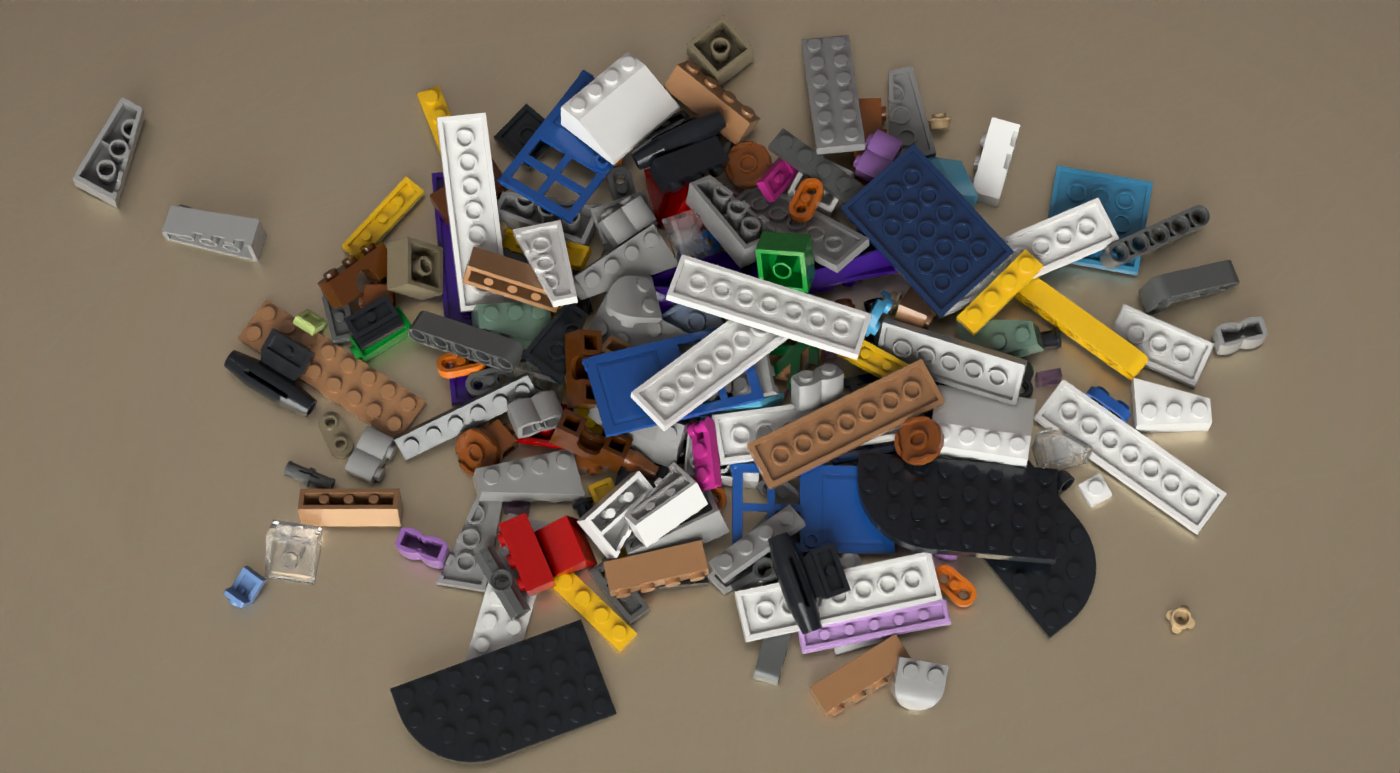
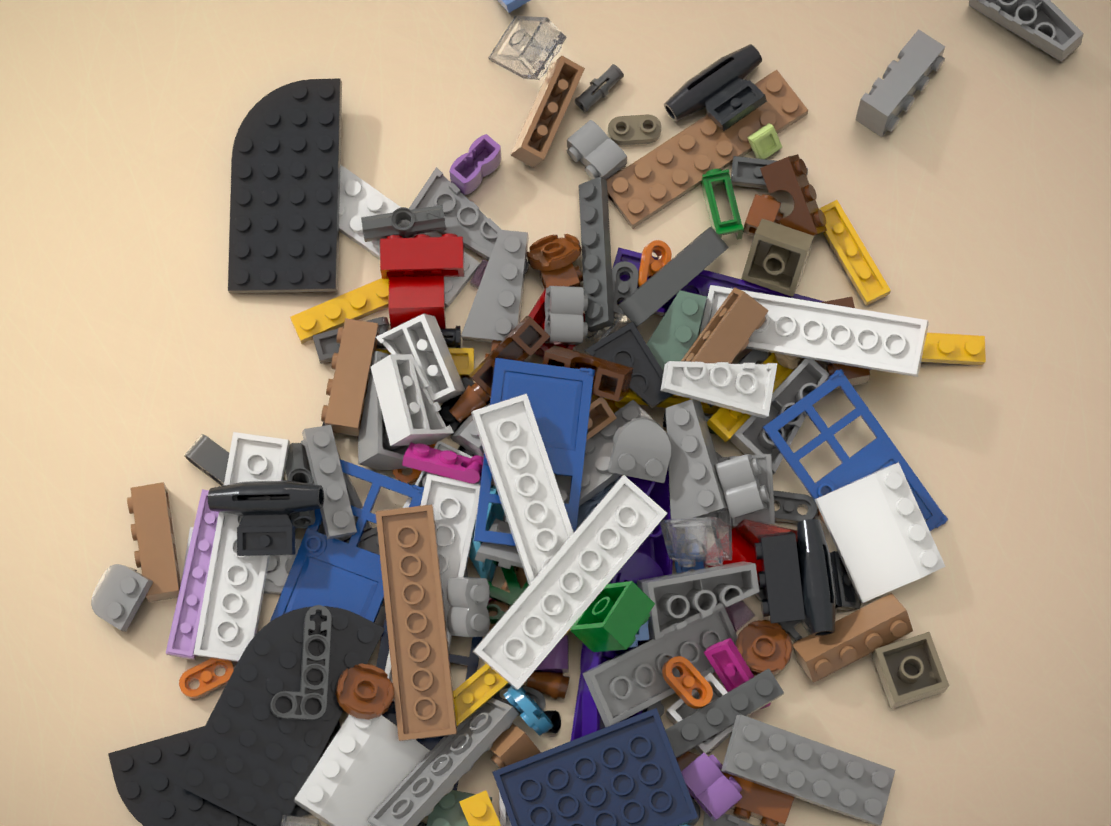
camera: 110 degrees right, 0 degrees up
black plate [344,294,405,351] -> none
black plate [494,103,552,170] -> none
tan plate [889,291,903,316] -> none
none -> dark grey beam [270,605,332,720]

